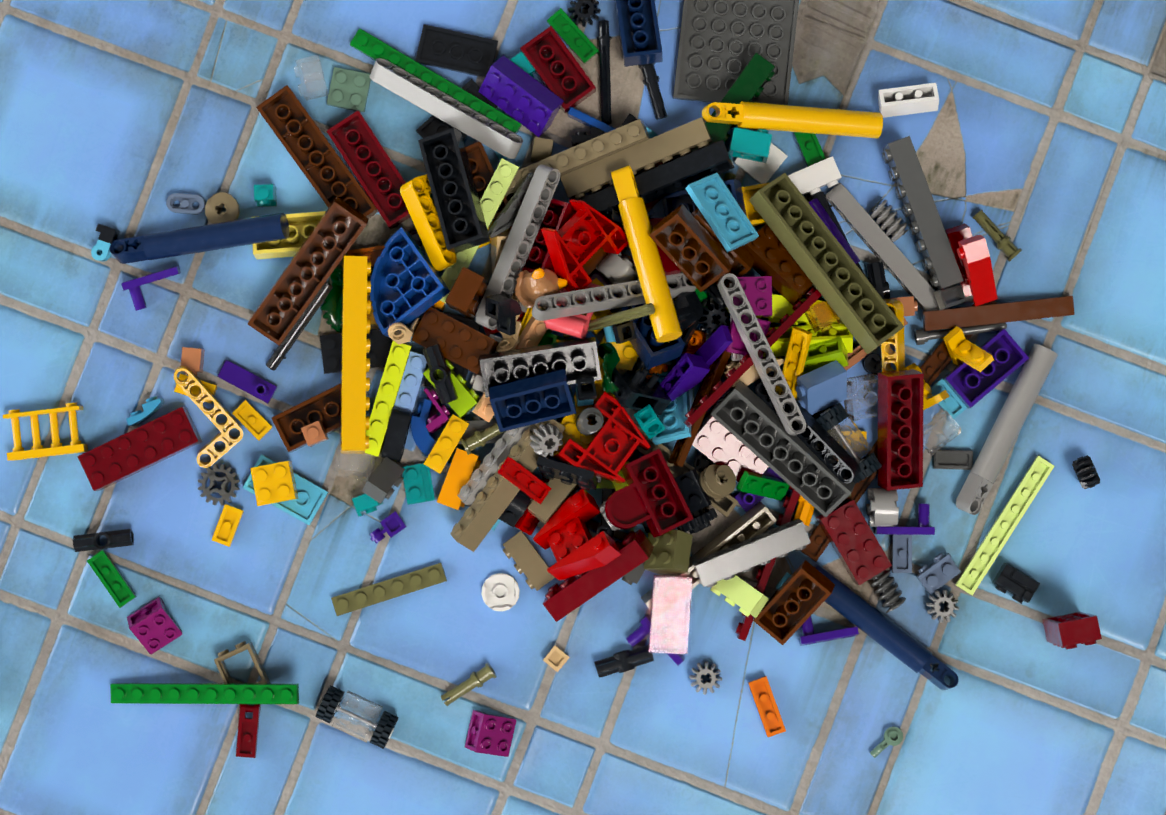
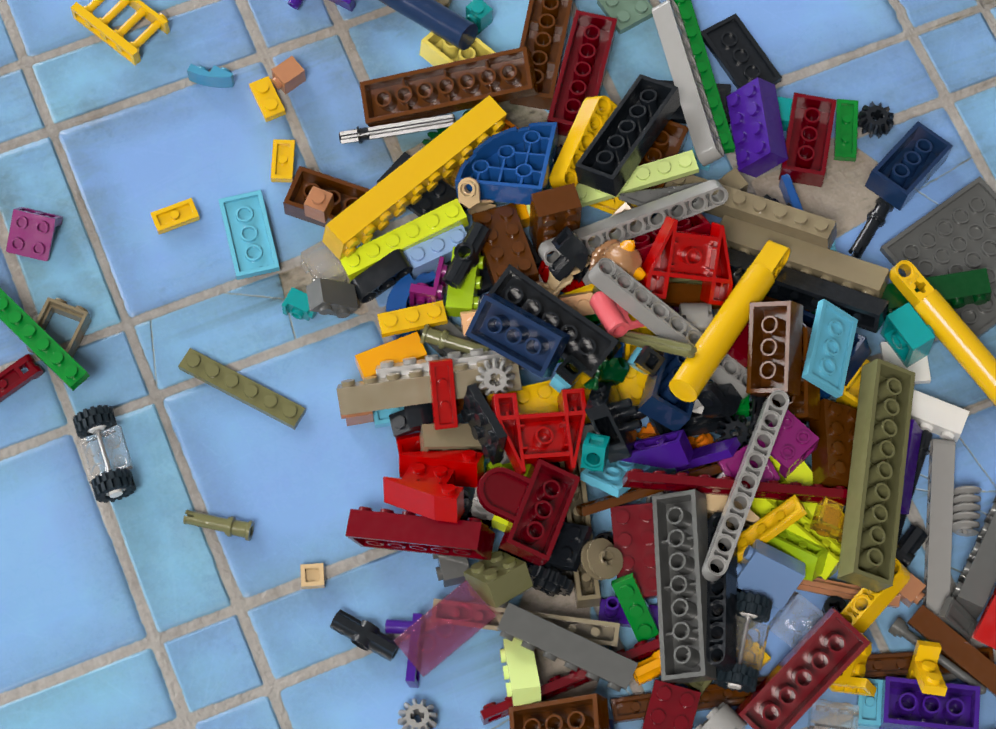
camera: 40 degrees right, 20 degrees down
black piece [73,529,134,552] -> none
dark red brick [78,407,202,491] -> none
green plate [87,550,137,608] -> none
yellow beam [174,366,243,468] -> none
dark grey gear [198,464,240,505] -> none
dark purple piece [217,360,278,404] -> none
yellow brick [250,461,299,506] -> none
dark purple plate [369,511,406,543] -> none
teal plate [402,463,435,505] -> none
magenta bracket [465,710,516,757] -> none
white tile [481,573,520,611] -> none
dark tan brick [502,531,555,591] -> none
dark grey piece [576,408,604,436] -> none
black axle [597,20,612,125] -> none
green plate [793,132,826,167] -> none

